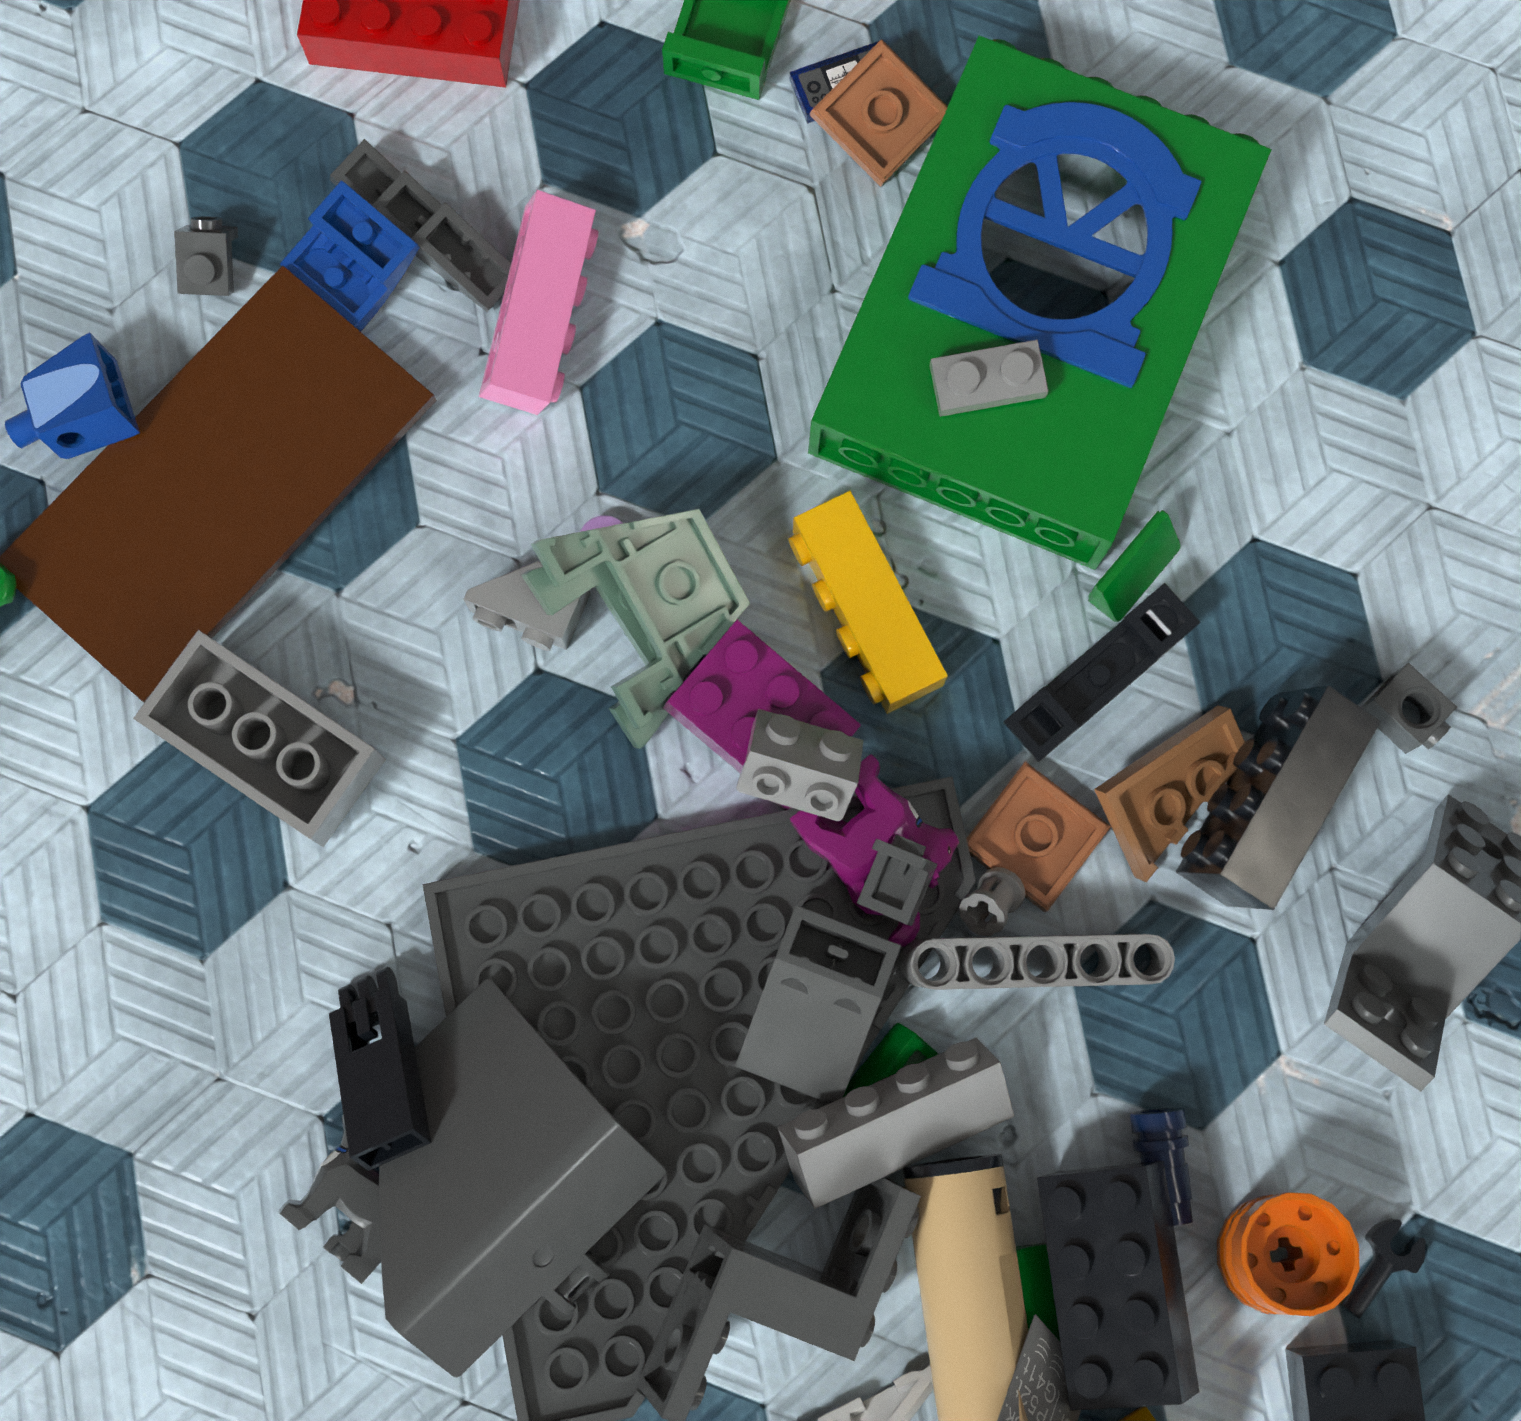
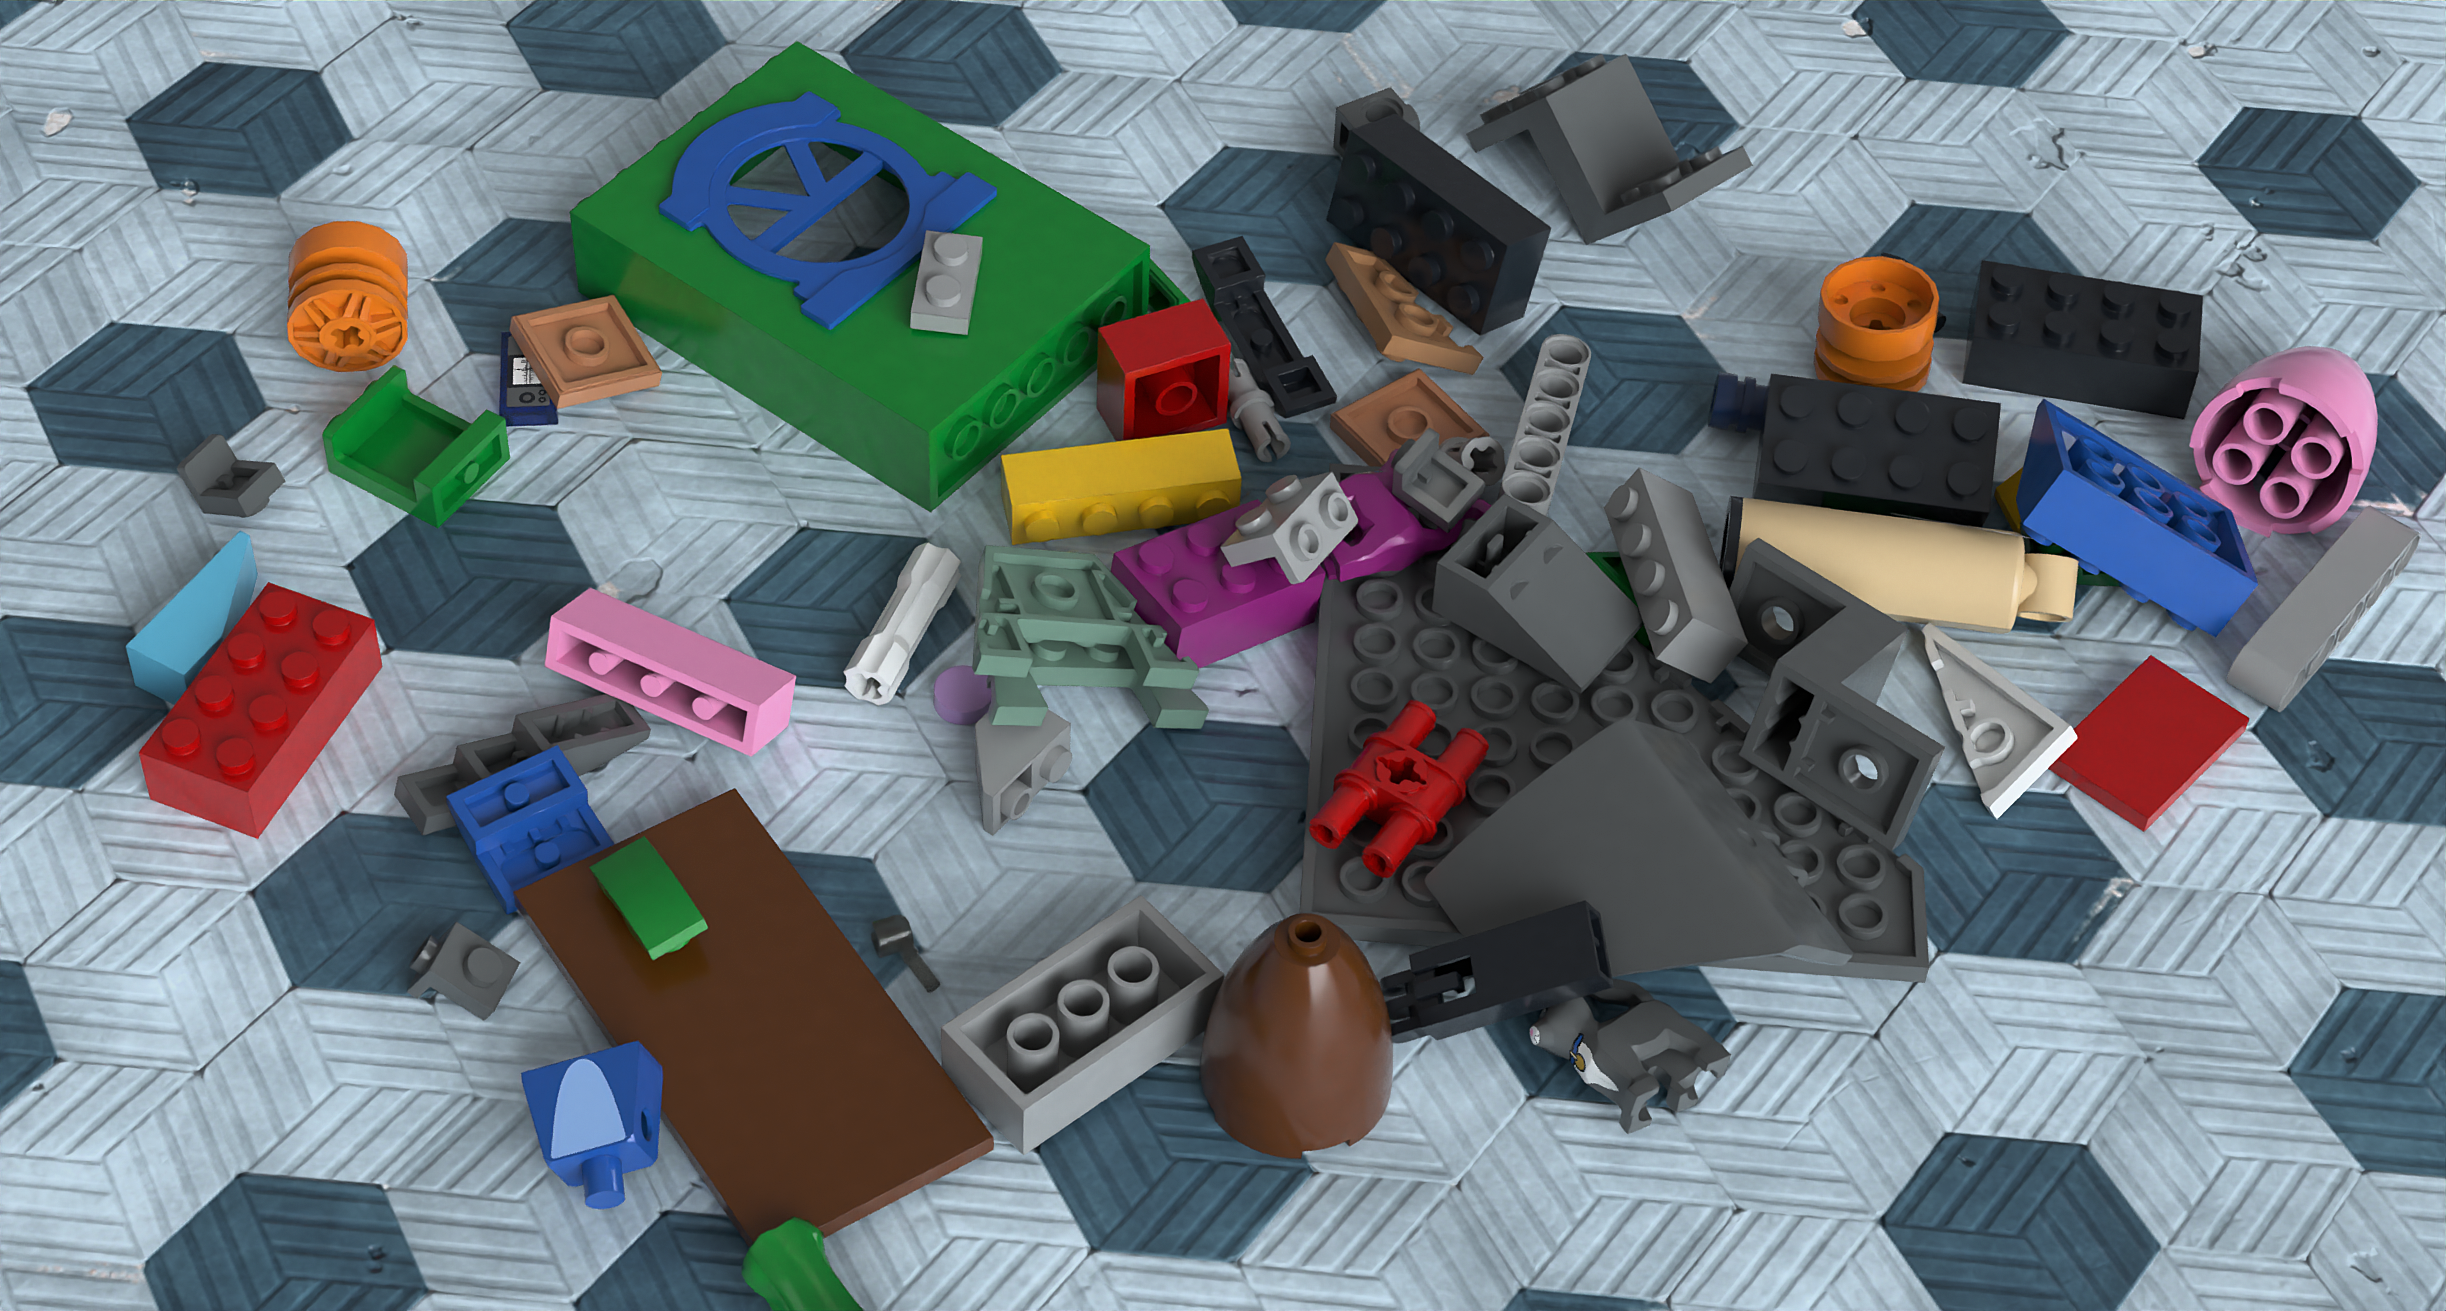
camera: 75 degrees left, 30 degrees down
none -> green slope [589,836,708,960]
none -> white axle [844,542,961,706]
none -> clear smoke hand [871,915,941,993]
none -> red brick [1096,298,1231,442]
none -> reddish brown cylinder [1199,913,1393,1159]
none -> light grey pin [1228,359,1291,462]
none -> red pin [1309,700,1489,878]

